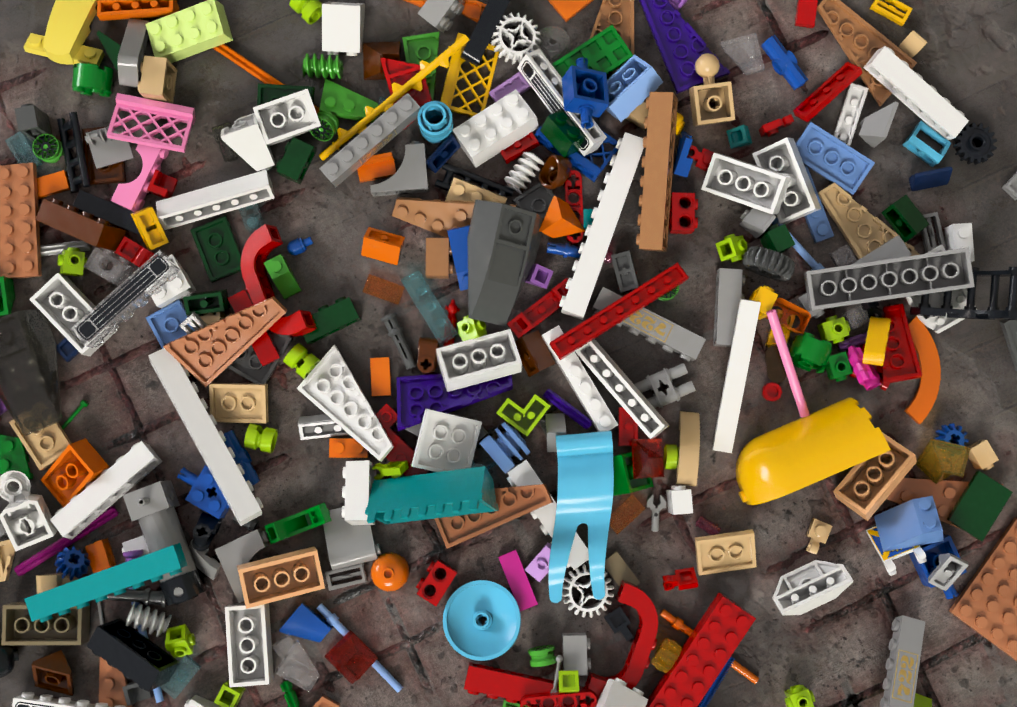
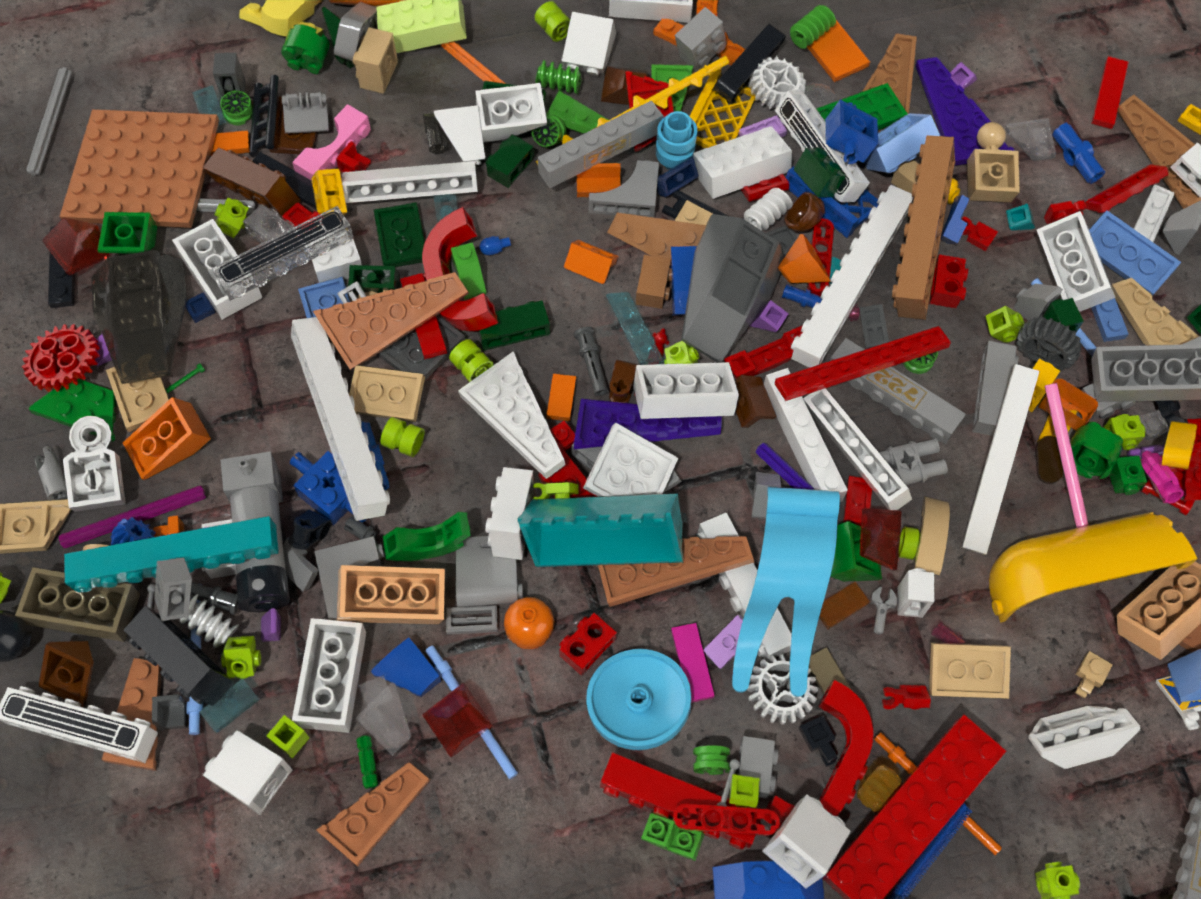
camera: 10 degrees right, 20 degrees down
white brick [50,441,162,540] -> none
bright pink fence [107,93,196,153] -> none
light grey slope [298,414,349,440] -> none
orange plate [329,438,369,458] -> none
clear orange tile [362,274,405,305] -> none
medium blue wheel [480,421,531,474] -> none
lime brick [496,394,550,437] -> none
white brick [701,153,791,215] -> none
red tile [762,382,782,402] -> none
none -> light grey brick [154,558,192,621]
none -> medium lavender slope [261,608,281,642]

